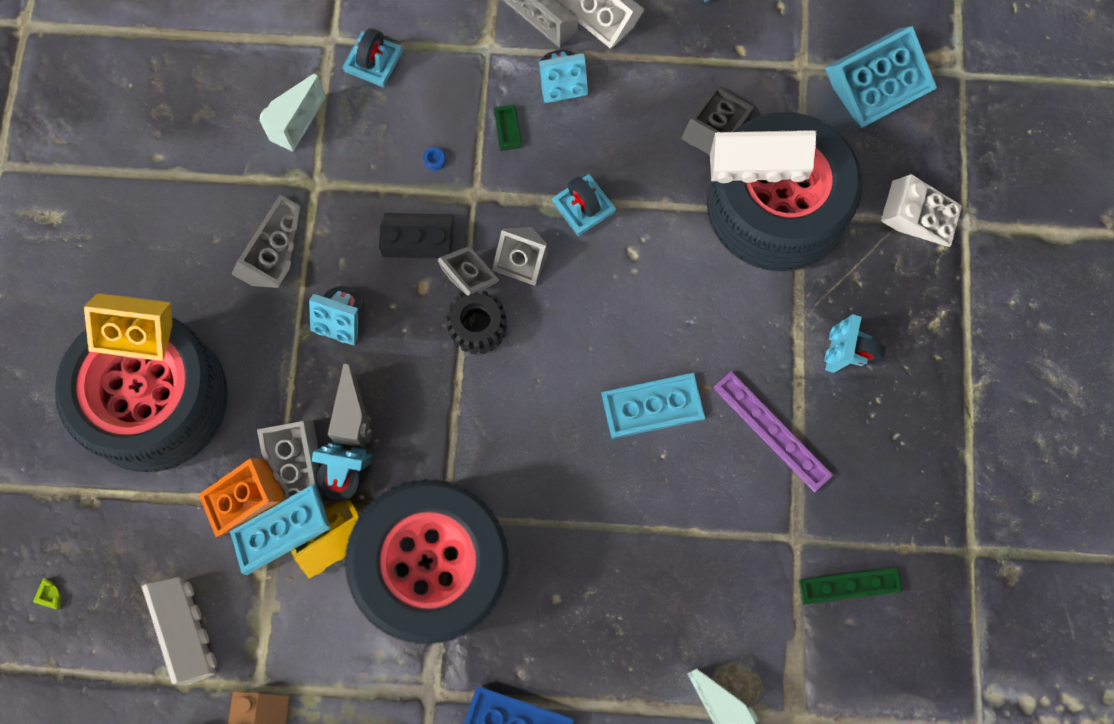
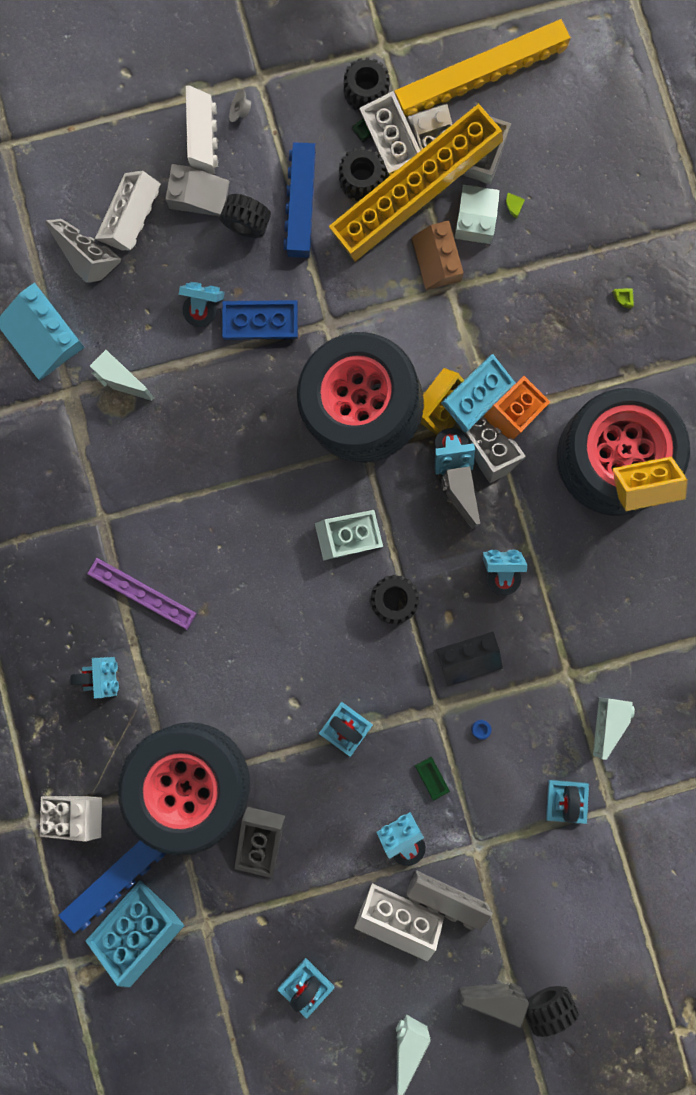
camera: 160 degrees right, 10 degrees up
white slope [142,577,217,686] -> none
light grey wedge [232,195,300,288] -> none
light grey slope [438,246,499,296] -> none
light grey slope [492,227,548,286] -> none
medium azure tile [601,373,705,439] -> none
white slope [710,131,816,183] -> none
dark green tile [798,567,903,605] -> none
none -> blue brick [58,841,166,933]
none -> light aqua slope [315,510,383,561]

